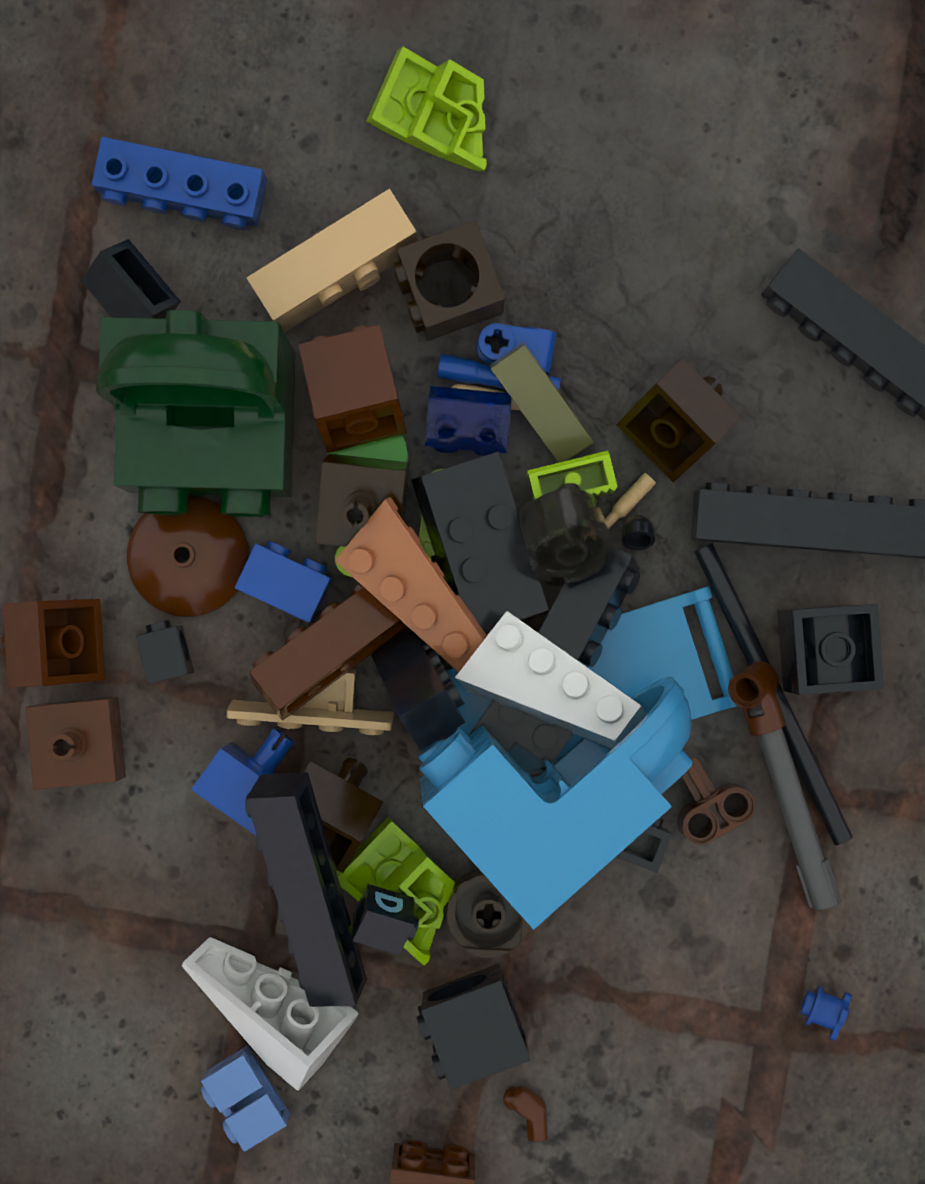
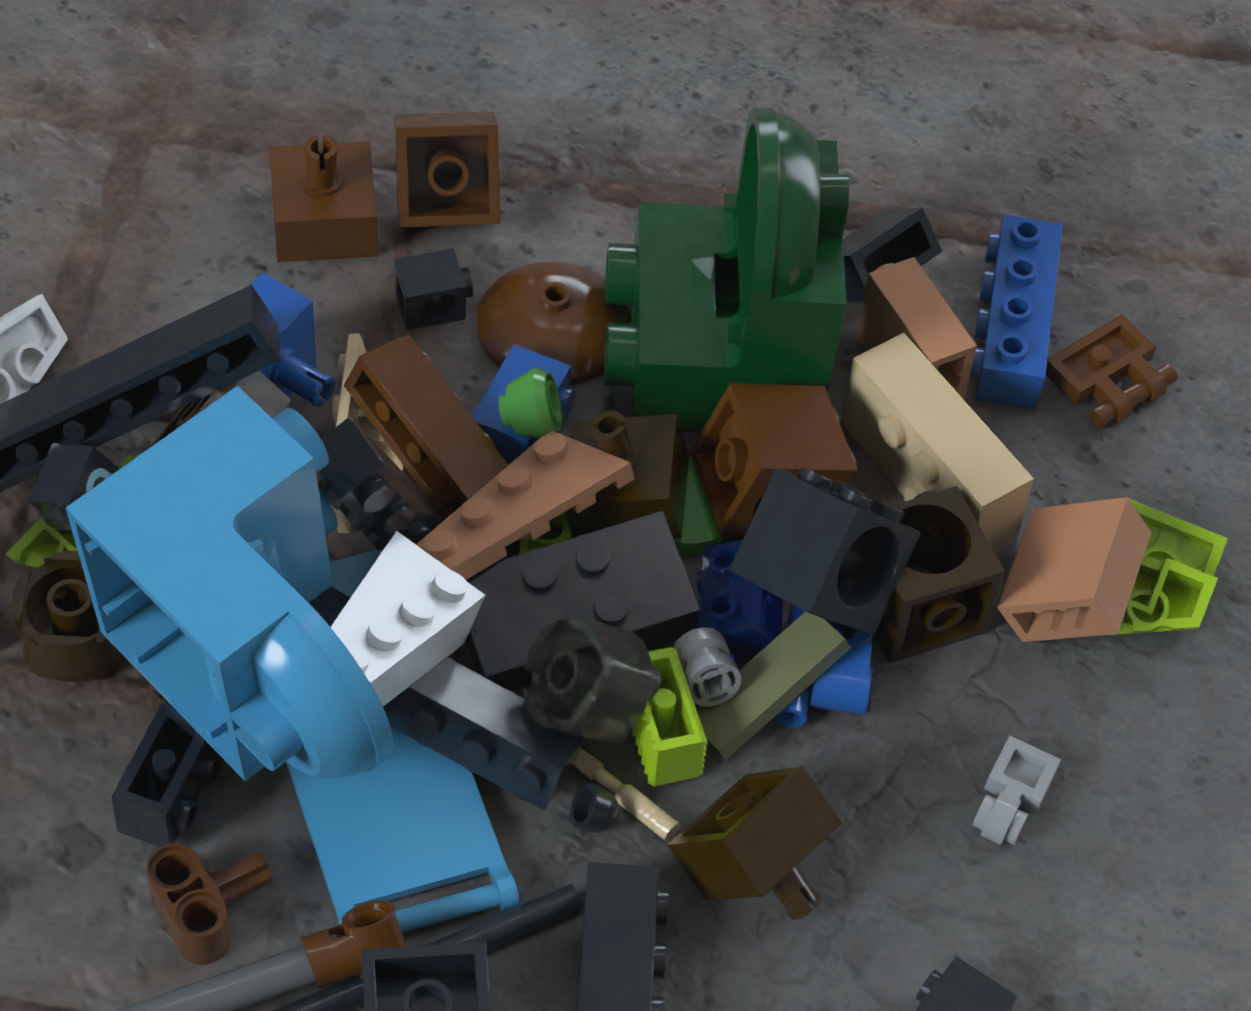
camera: 85 degrees right, 35 degrees down
none -> bright green cone [499,367,562,439]
none -> light grey wheel [673,627,741,707]
none -> black brick [729,467,921,635]
none -> nougat brick [857,257,977,399]
none -> light grey plate [972,735,1061,845]
none -> nougat brick [997,497,1151,642]
none -> reddish brown plate [1045,314,1178,428]

